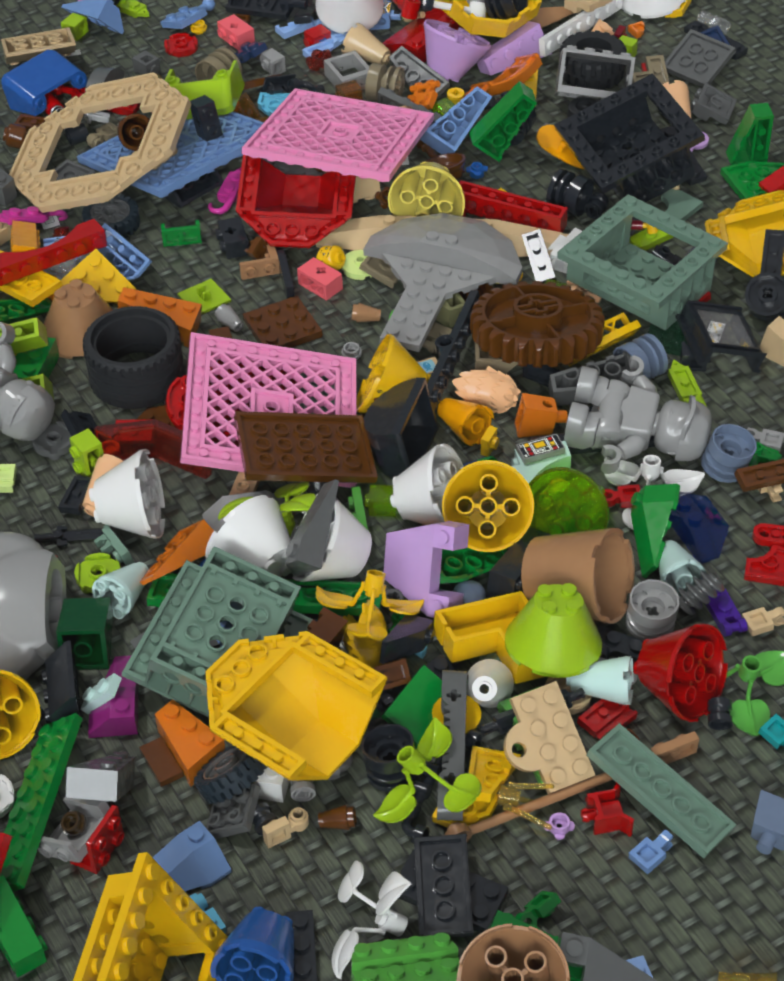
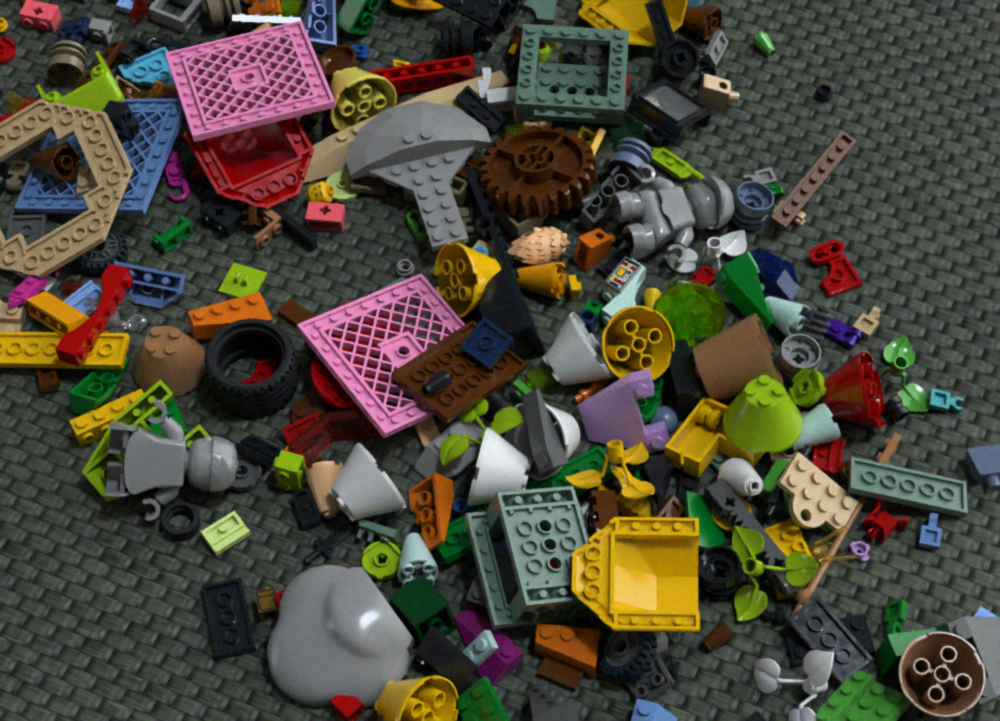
camera: 35 degrees left, 10 degrees up
yellow plate [61,249,136,304] -> none
light grey cone [215,304,244,332] -> none
reddish brown plate [242,296,323,348] -> none
tan plate [262,807,309,849] -> none
clear orange brick [334,80,363,100] -> none
medium nougat cone [351,303,381,323] -> none
none -> black cone [422,370,452,396]
none -> dark blue plate [460,317,515,370]
none -> yellow wheel [696,404,723,430]
none -> lime plate [789,368,826,408]

